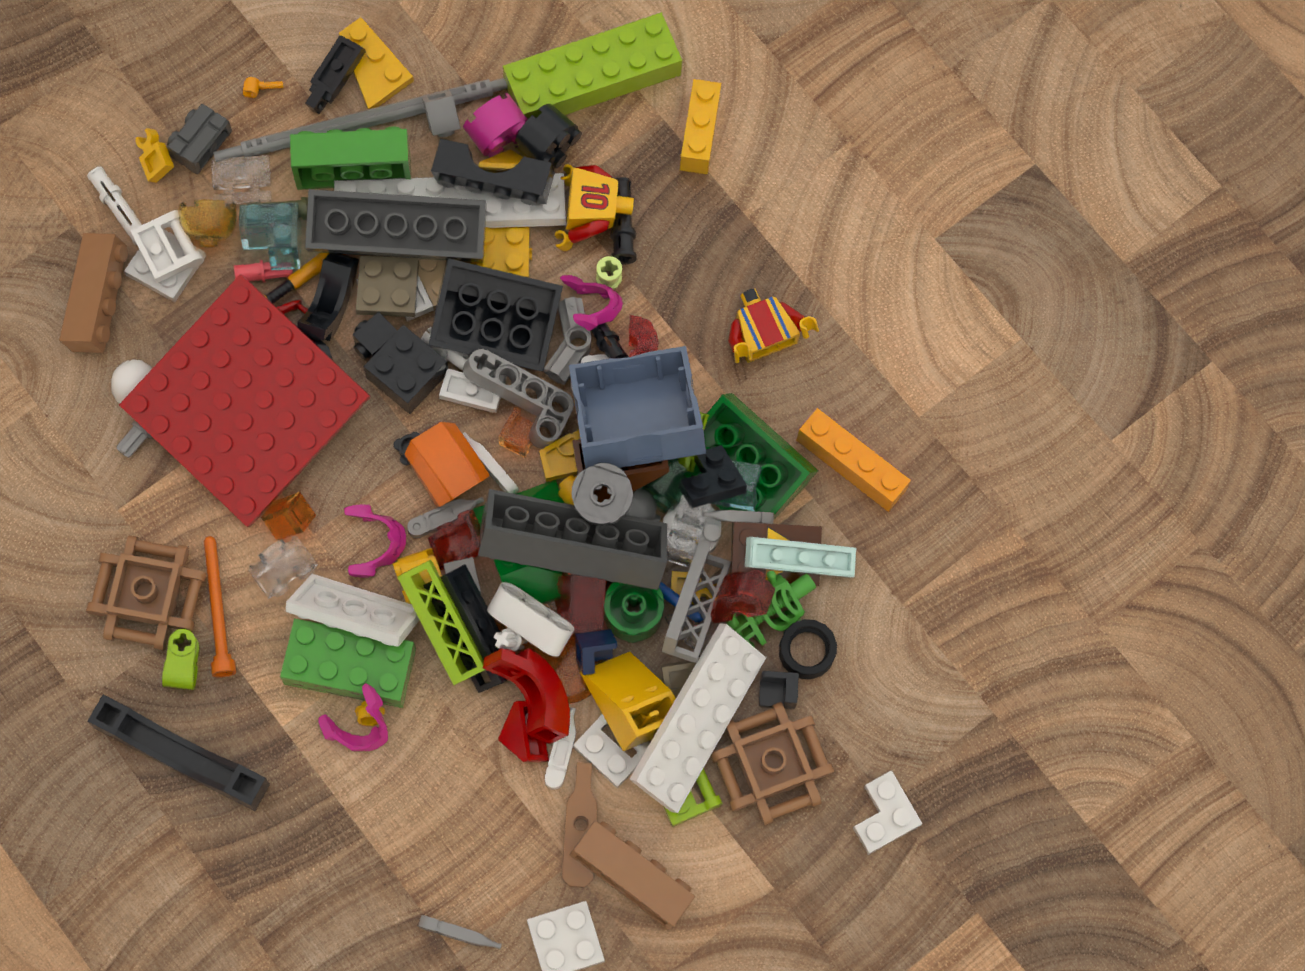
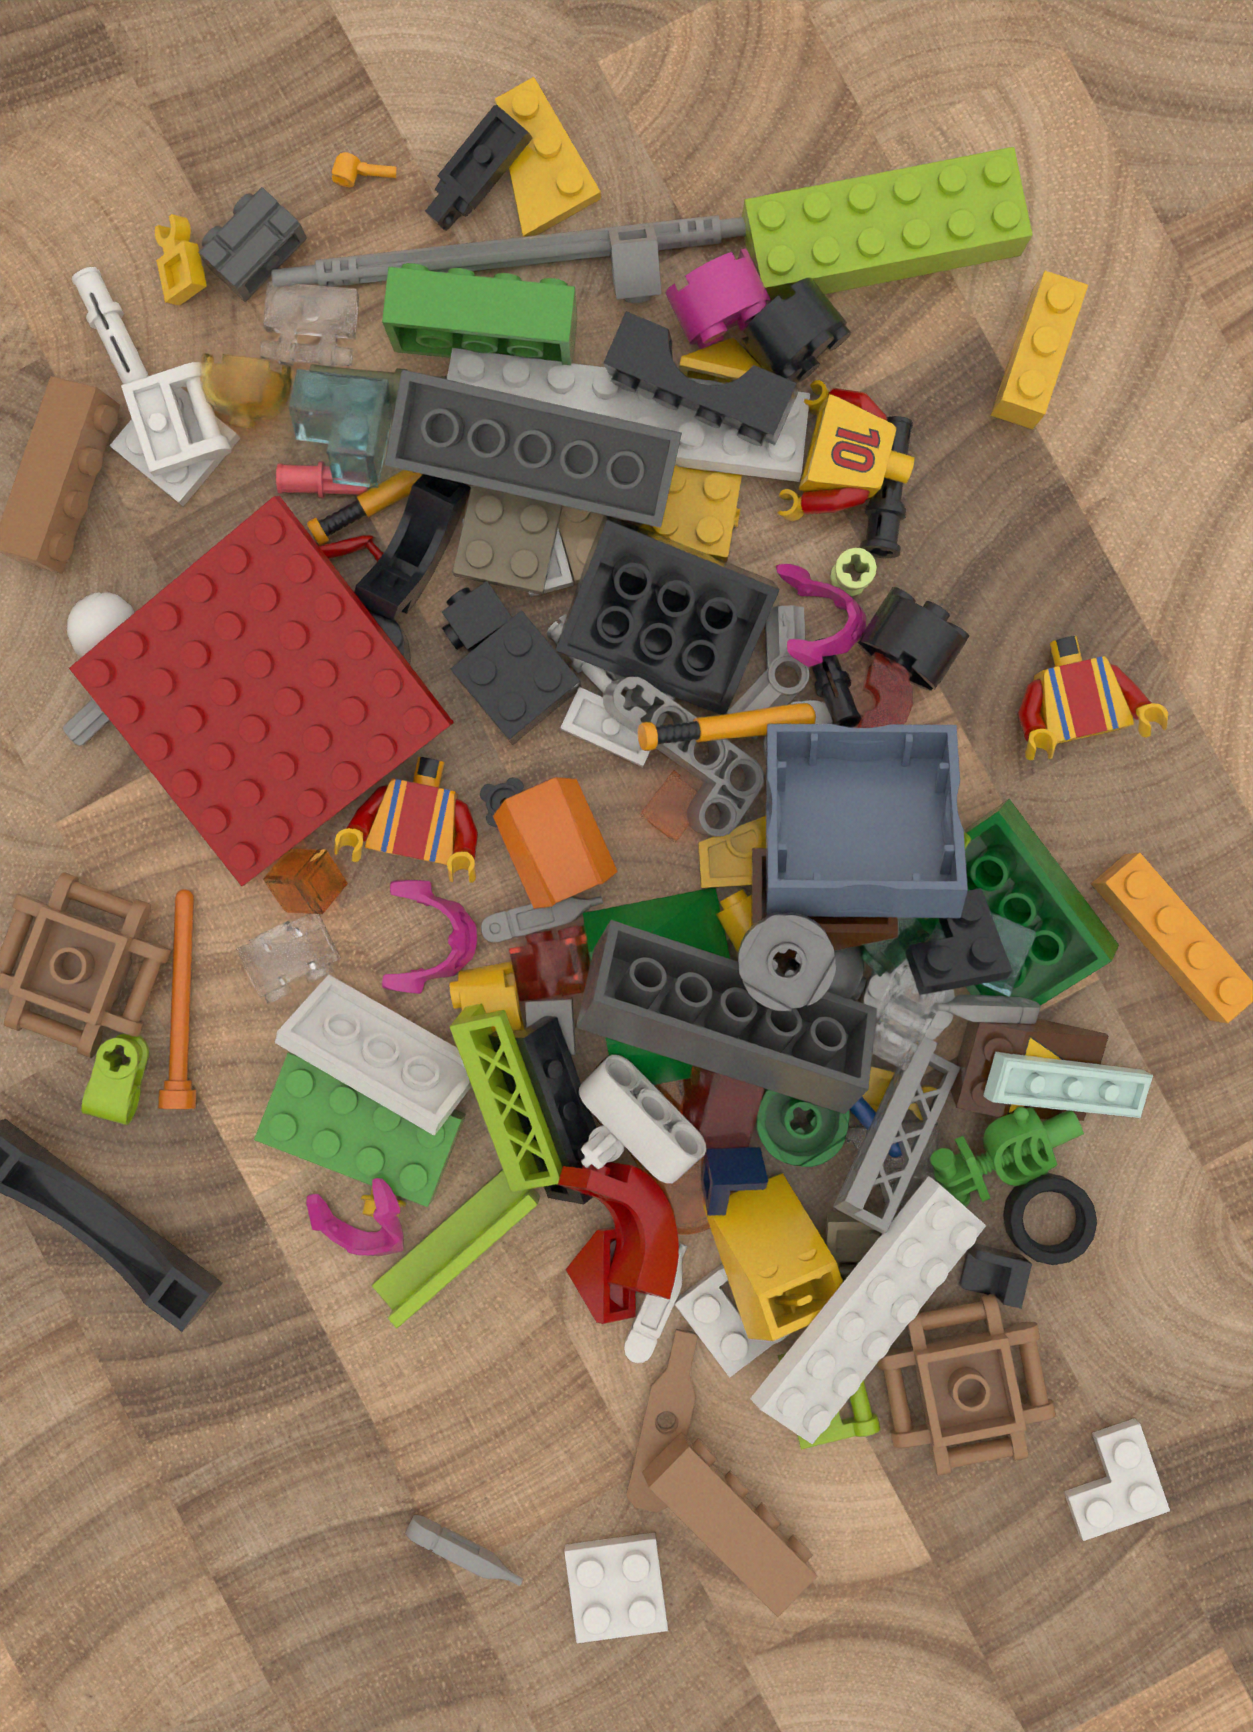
camera: 15 degrees right, 15 degrees up
white piece [463,432,519,494] -> none
clear red cylinder [710,570,775,624] -> none
none -> torso [334,757,478,883]
none -> lime fence [372,1169,540,1329]
none -> light orange piece [638,703,816,751]
none -> black brick [858,587,969,691]

